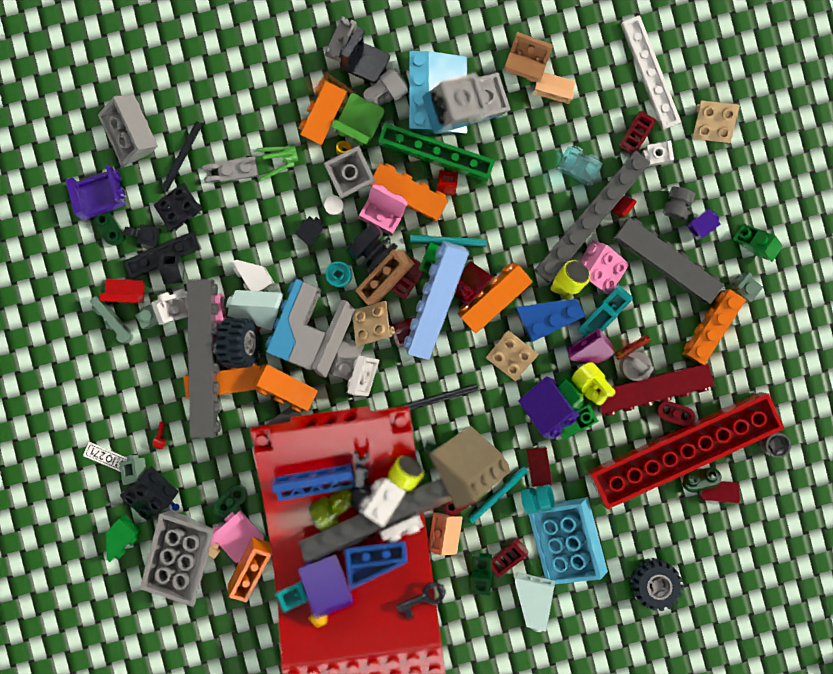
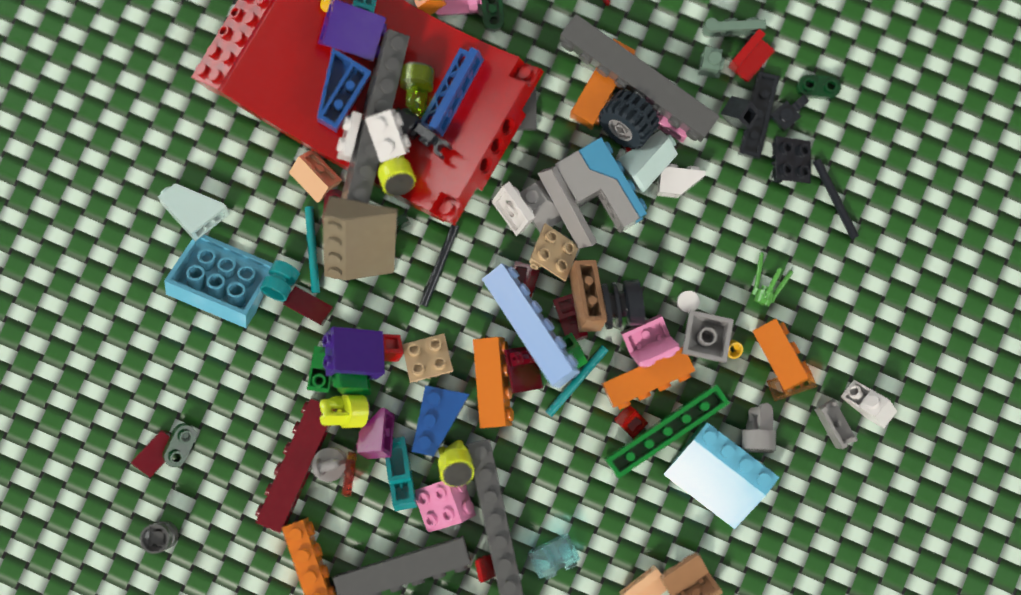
camera: 130 degrees right, 5 degrees down
dark purple panel [65,165,126,221] -> none
light grey slope [98,94,158,166] -> none
white bracket [151,289,188,325] -> none
light grey hinge [202,156,258,183] -> none
orange brick [252,364,318,413] -> none
black brick [295,216,326,247] -> none
teal wheel [326,261,352,288] -> none
bright green bracket [331,93,385,146] -> none
black bracket [339,27,390,84] -> none
black piece [396,582,447,620] -> none
light grey piece [422,73,511,134] -> none
dark green slope [471,552,492,596] -> none
dark red slope [492,537,529,578] -> none
red brick [587,392,785,510] -> none
black wheel [630,558,684,611] -> none
dark red plate [656,401,695,426] -> none
none -> red slope [383,334,404,362]
none -> white slope [841,380,897,428]

